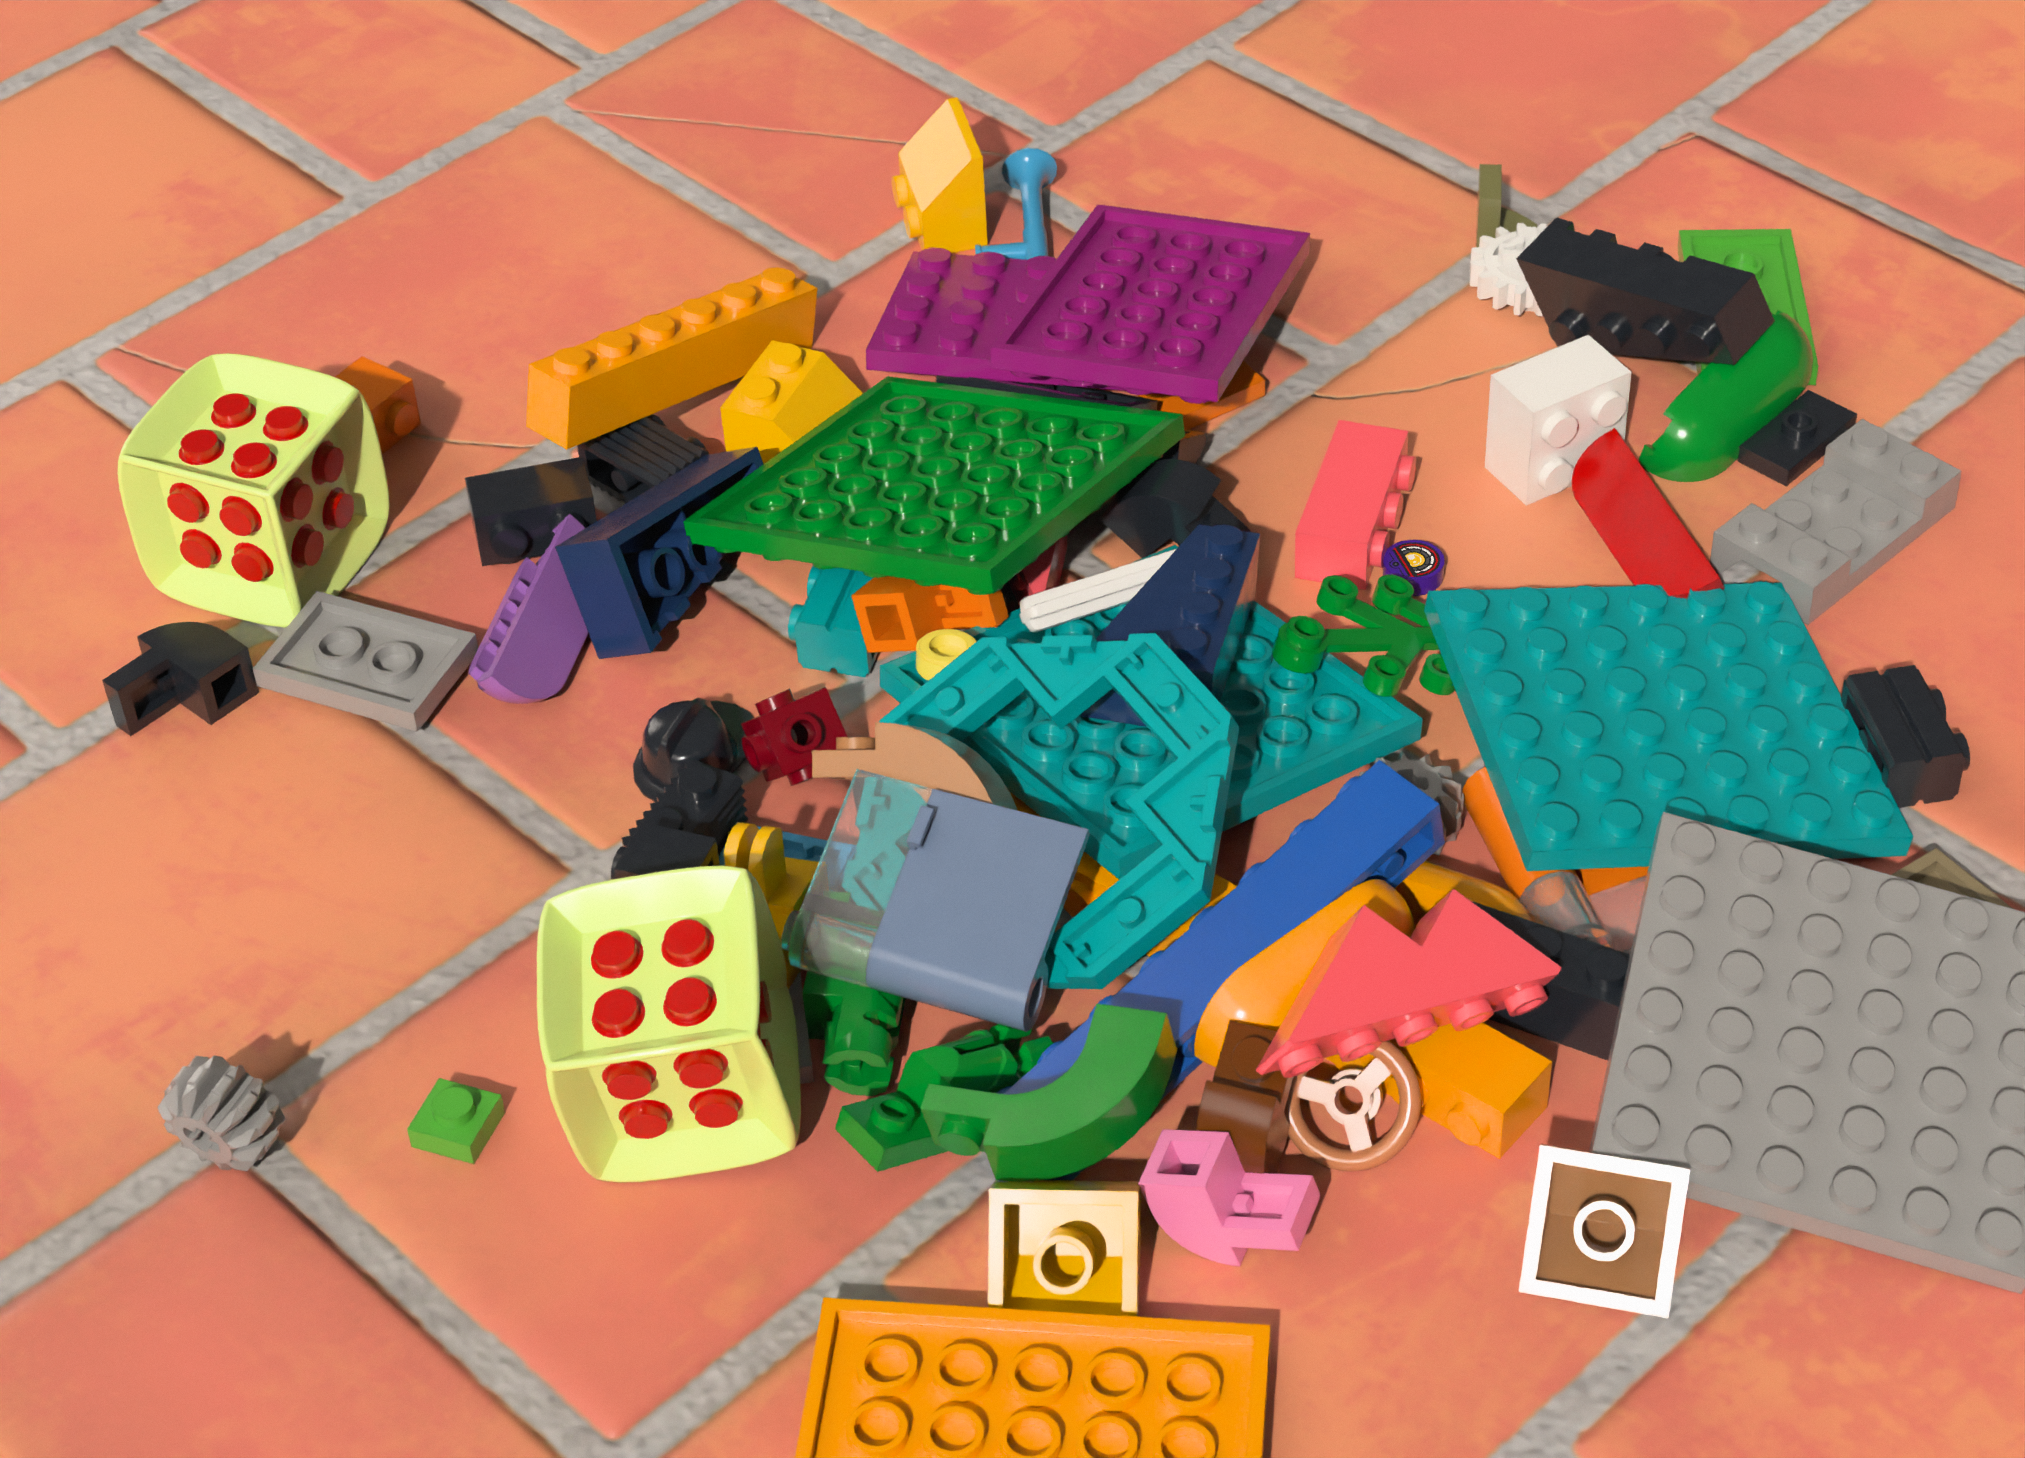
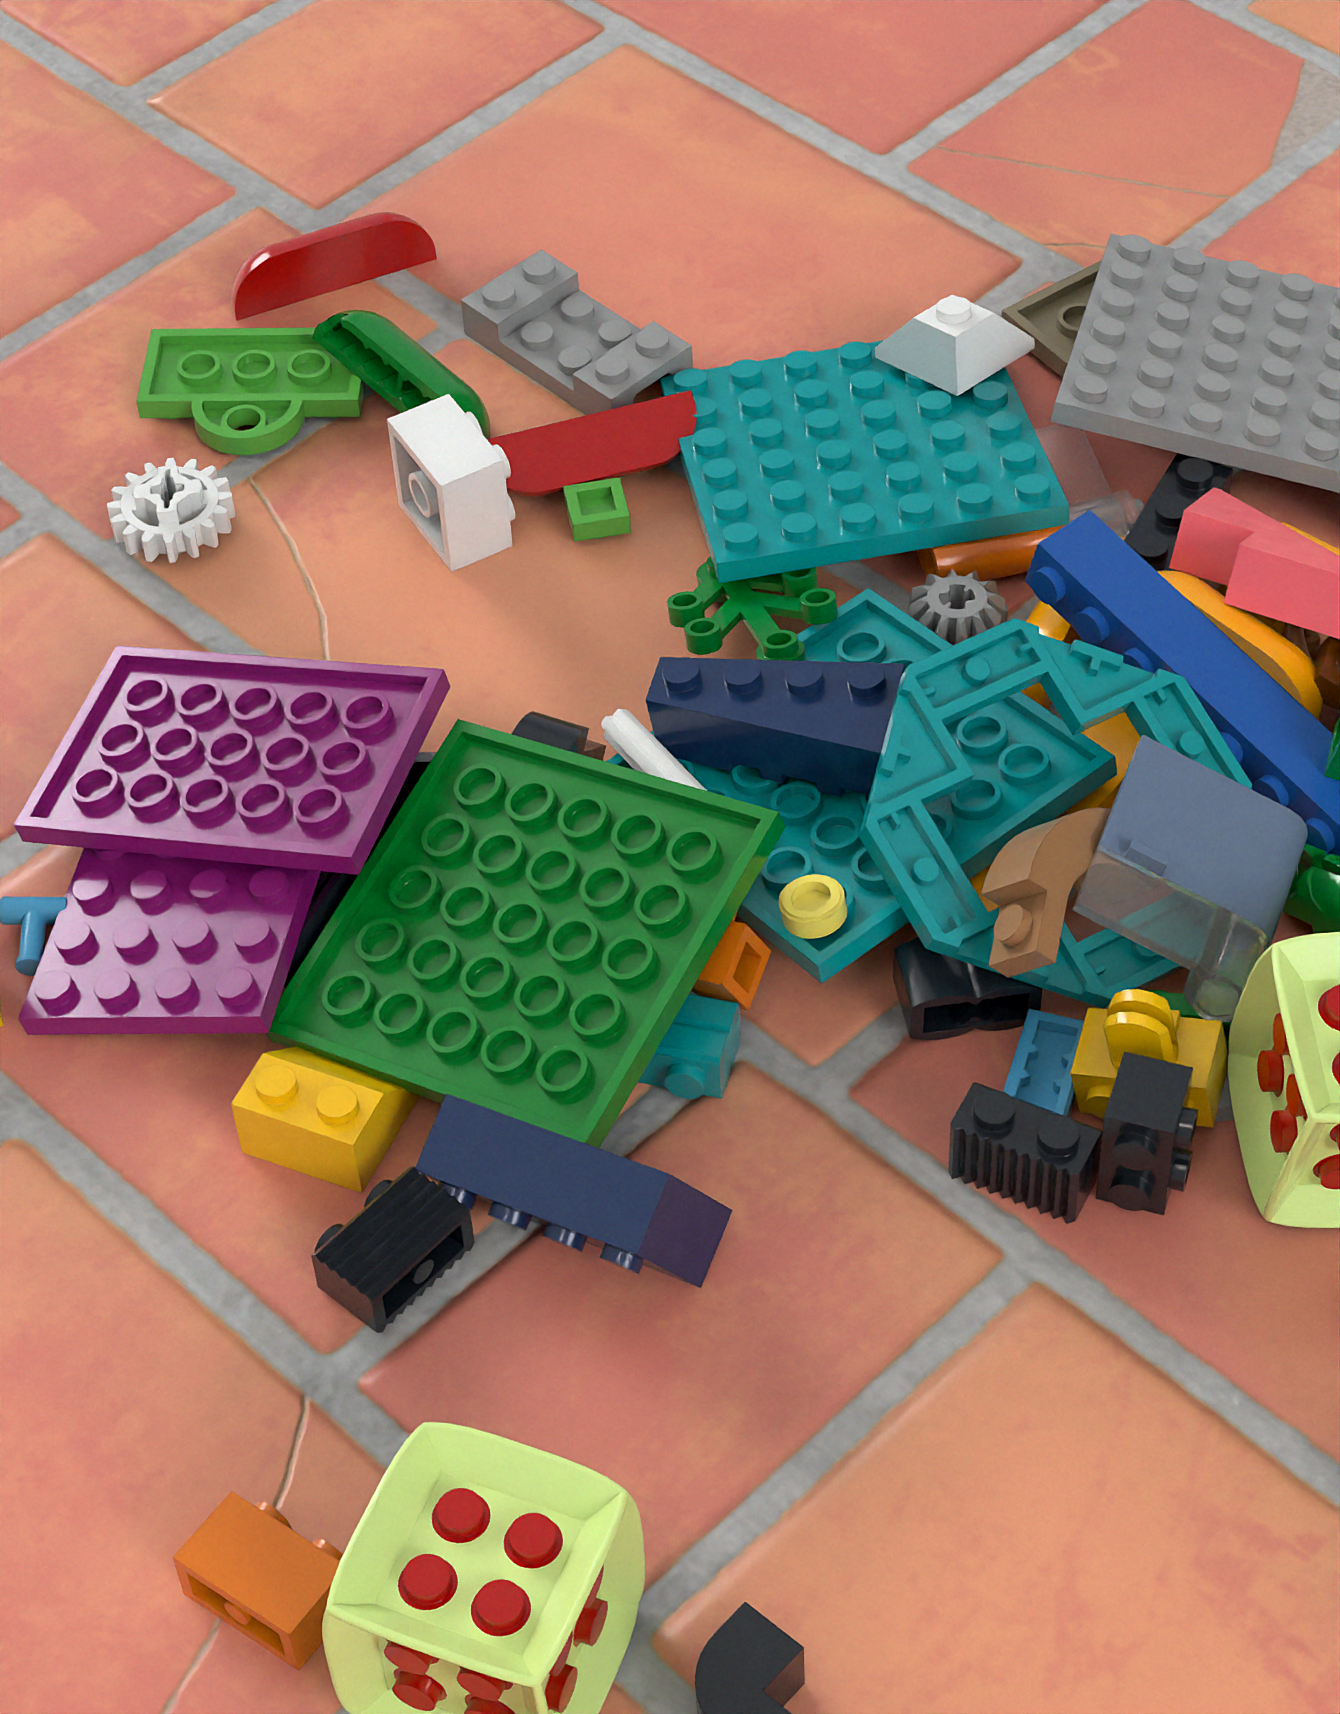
camera: 90 degrees left, 5 degrees up
light grey plate [253,591,478,732] -> none
black brick [465,457,597,566] -> none
medium lavender brick [468,514,588,704] -> none
light orange brick [526,267,818,449] -> none
black piece [633,698,754,802] -> none
dark red brick [741,687,848,786] -> none
coral brick [1295,420,1416,590] -> none
tile [1383,540,1445,596] -> none
olive tile [1476,164,1537,247] -> none
black wedge [1516,217,1774,365] -> none
black plate [1738,390,1857,487] -> none
black brick [1841,665,1970,808] -> none
none -> red brick [232,212,437,321]
none -> bright green plate [563,477,631,542]
none -> white slope [875,294,1035,396]

